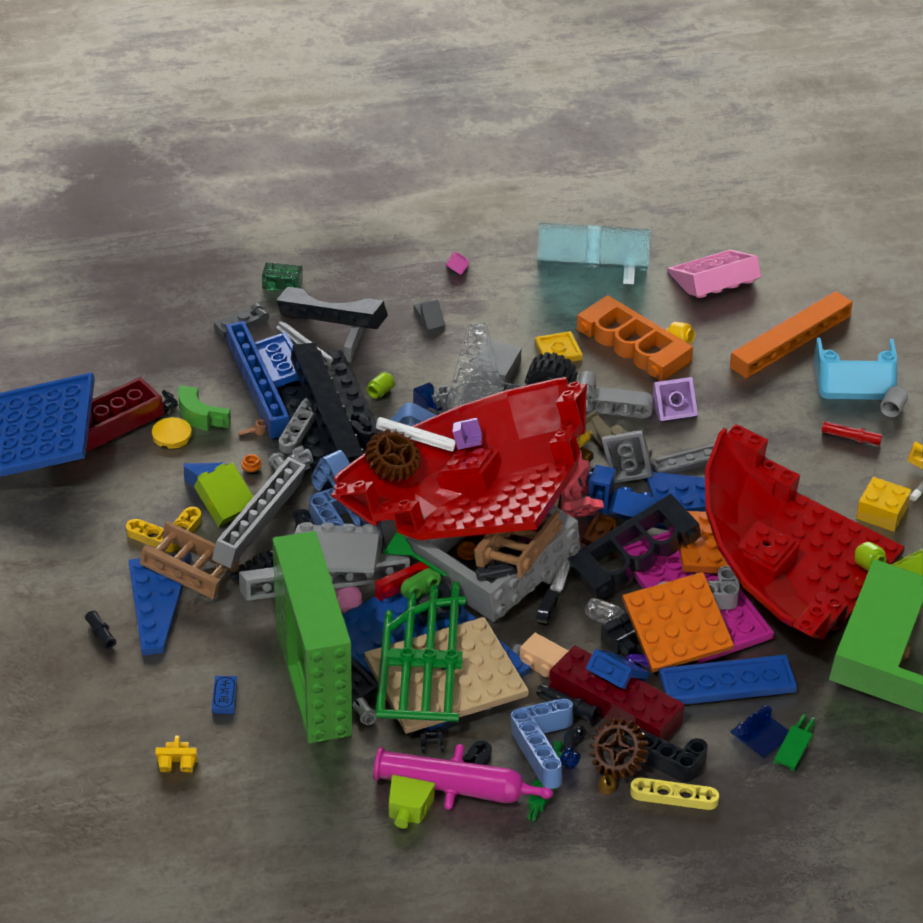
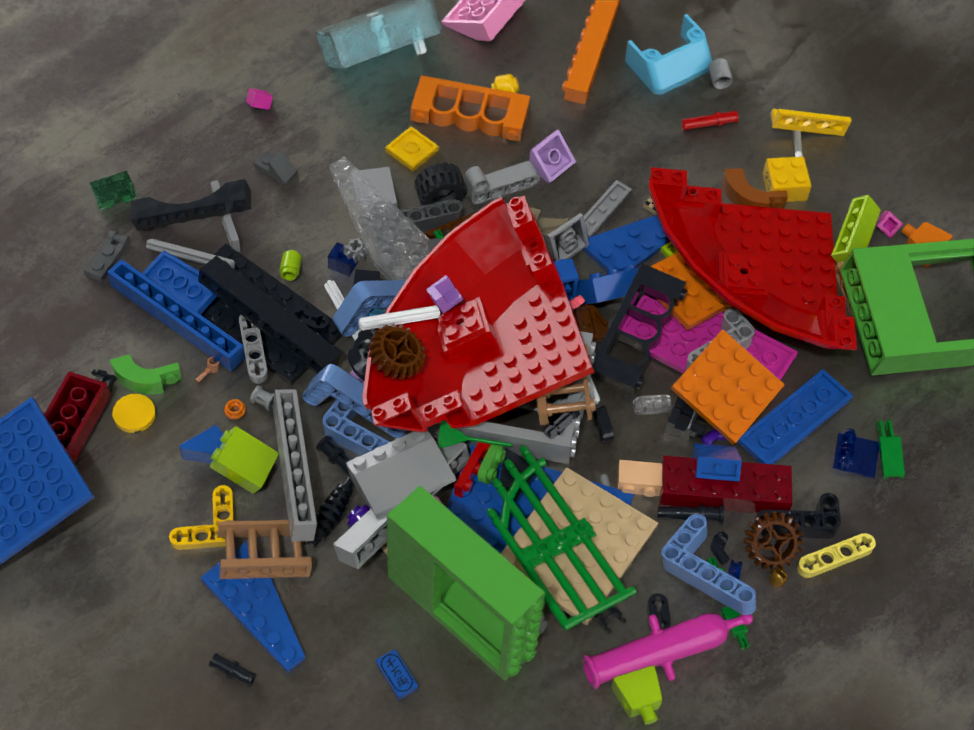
camera: 35 degrees left, 15 degrees up
light grey gear [288,446,313,470] -> none
lime head [855,542,886,571] -> none
none -> dark orange arch [722,168,788,208]

